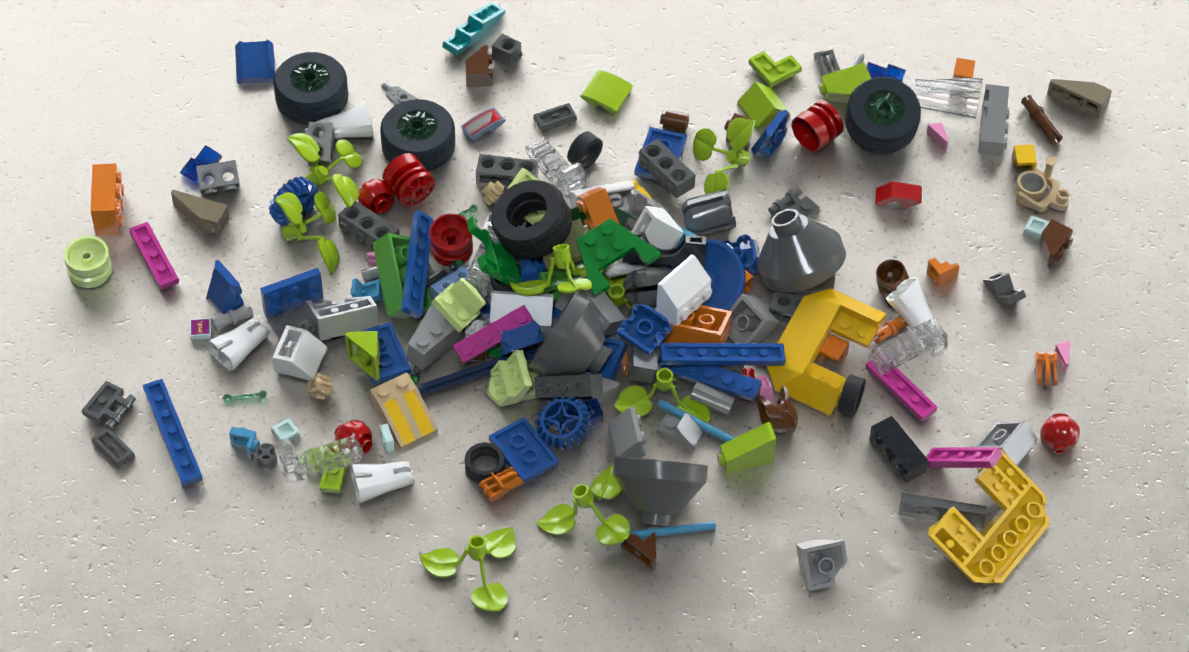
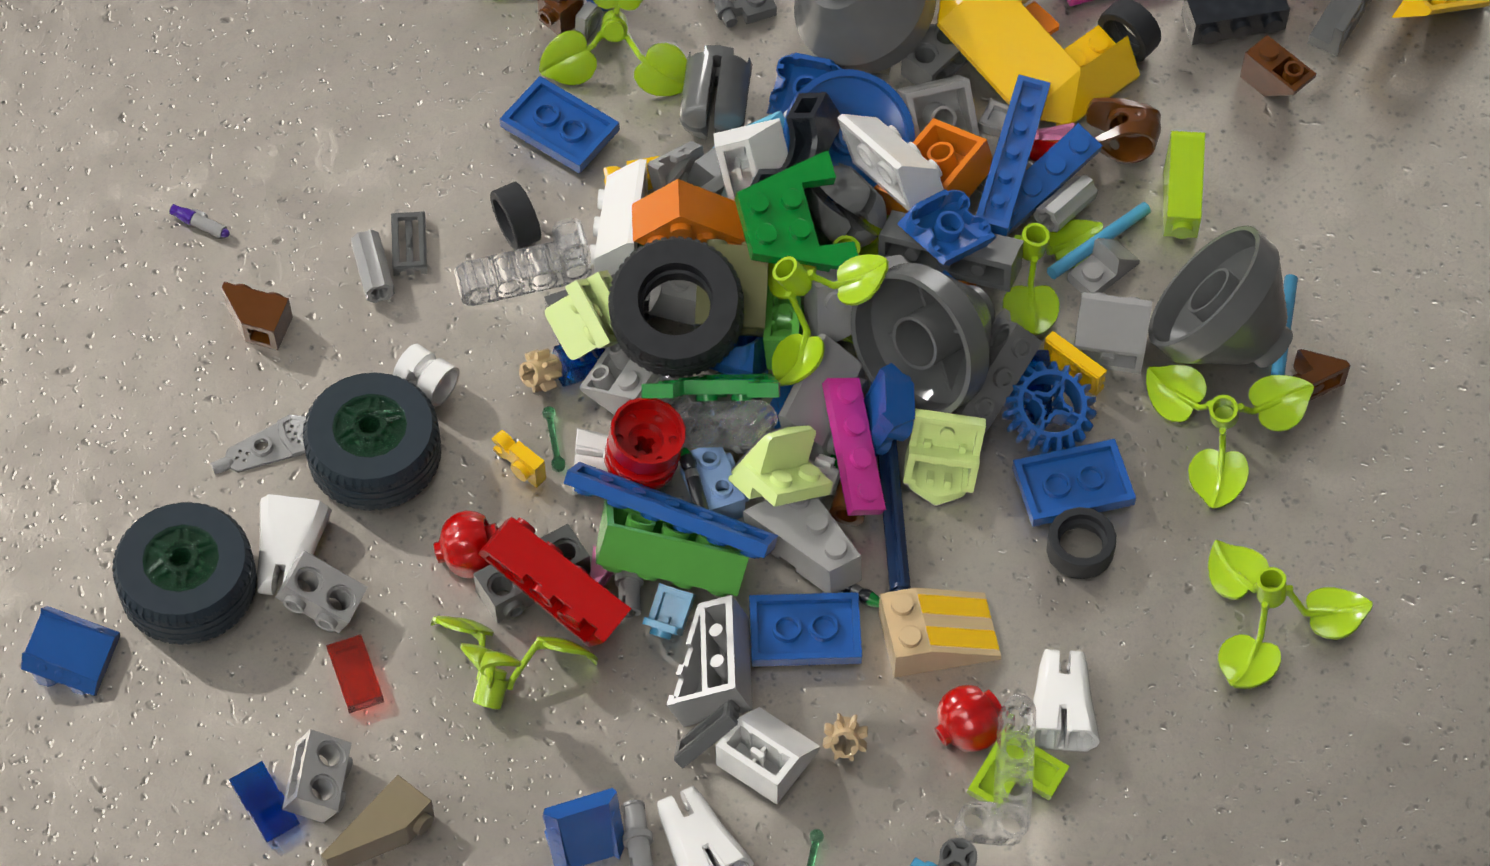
camera: 70 degrees left, 5 degrees up
blue plate [260,268,324,319] -> none
blue gear [268,176,318,226] -> none
light aqua tile [271,418,301,446] -> none
lime plant [287,133,363,209] -> none
lime slope [345,331,380,382] -> none
light aqua tile [380,424,394,454] -> none
red wheel [382,153,435,207] -> none
teal slope [442,2,506,56] -> none
slope [460,107,506,142] -> none
dark grey brick [476,154,538,188] -> none
orange arm [478,467,524,502] -> none
dark grey brick [492,33,523,67] -> none
lime slope [580,69,634,115] -> none
dark grey brick [638,139,695,199] -> none
reddish brown brick [660,109,690,133] -> none
light grey slope [796,539,847,591] -> none
none -> piece [169,204,230,239]
none -> clear red tile [326,634,384,714]
none -> light grey axle [351,230,395,303]
none -> white wheel [393,343,460,407]
none -> red wedge [478,517,632,648]
none -> yellow plate [492,430,546,488]
none -> yellow tile [1042,331,1107,396]
none -> reddish brown slope [1240,35,1317,96]

